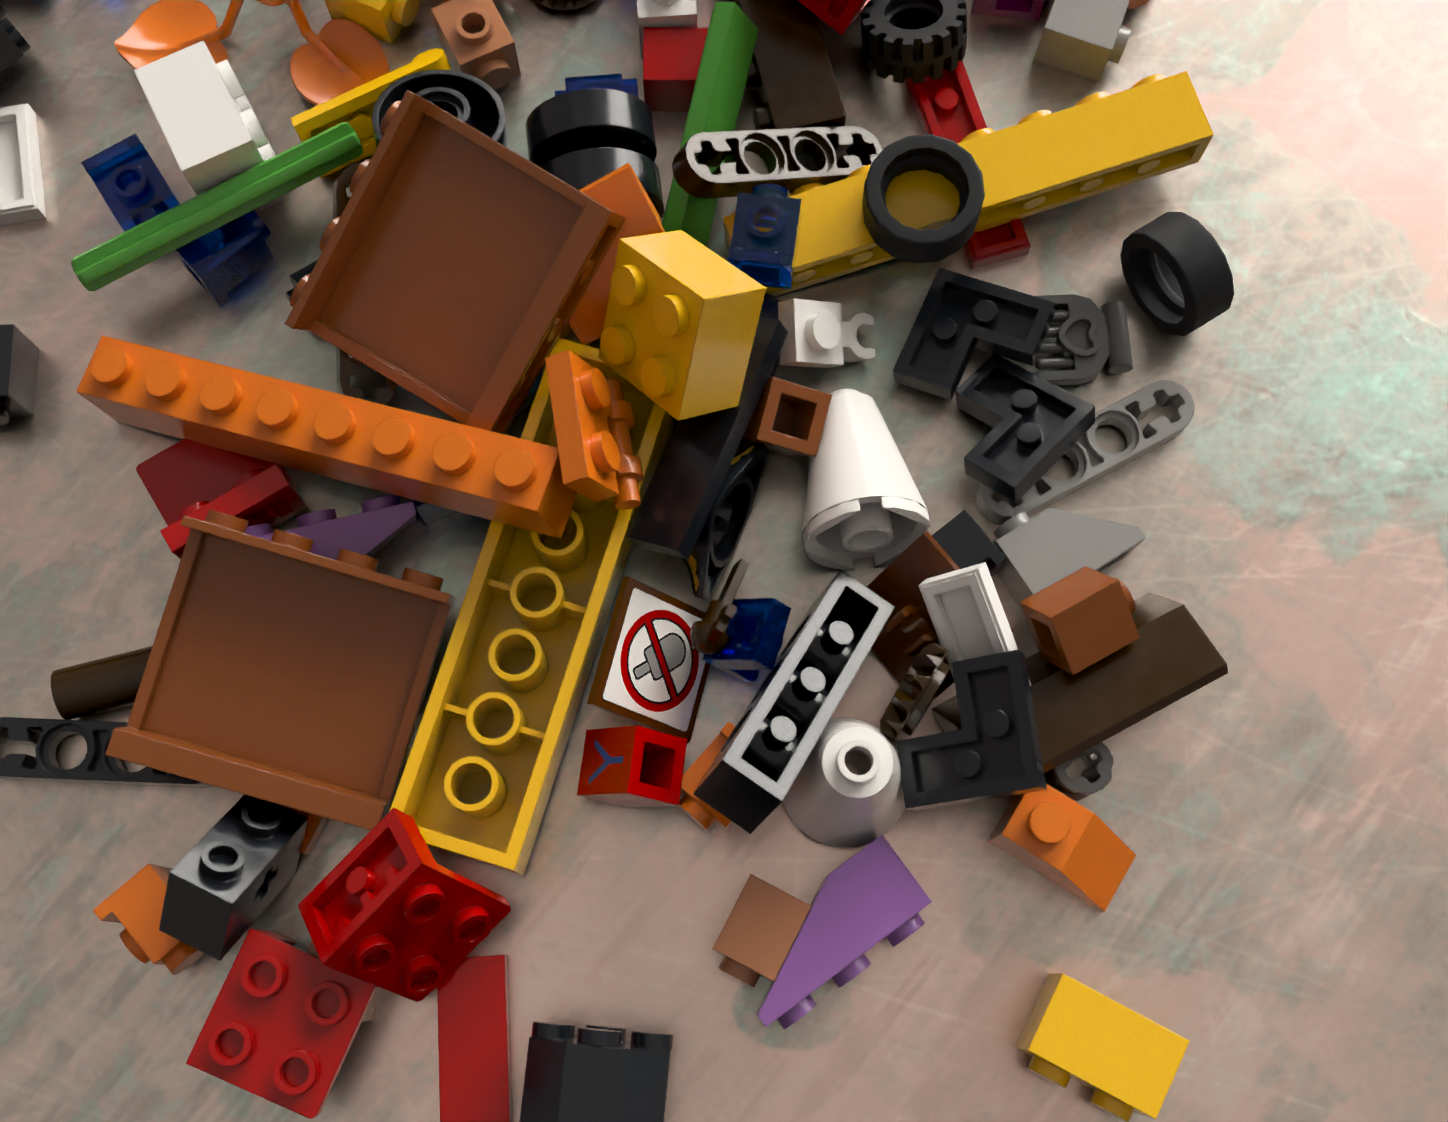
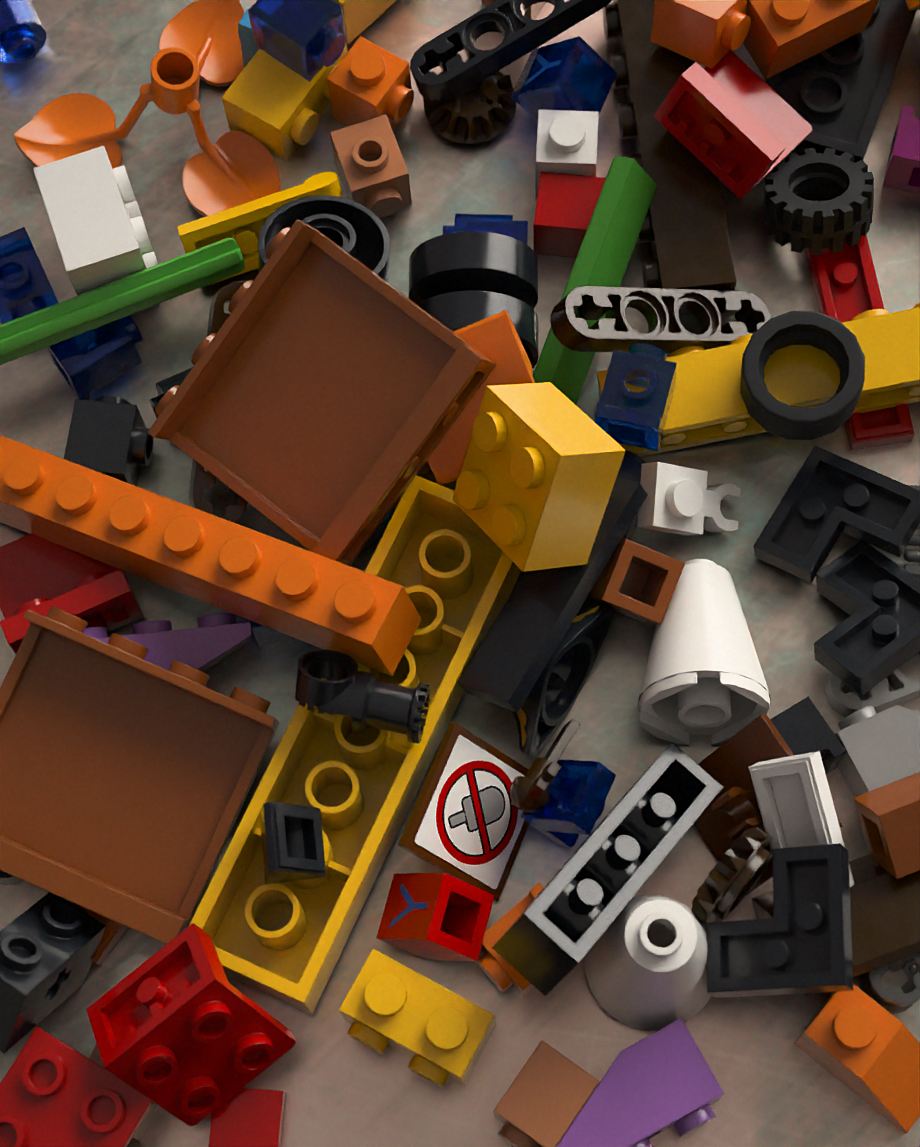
camera: 15 degrees right, 5 degrees down
orange plate [545,350,644,510] -> none
none -> black brick [64,396,153,486]
none -> black slope [260,801,326,884]
none -> black connector [295,650,431,744]
none -> yellow brick [339,948,496,1088]

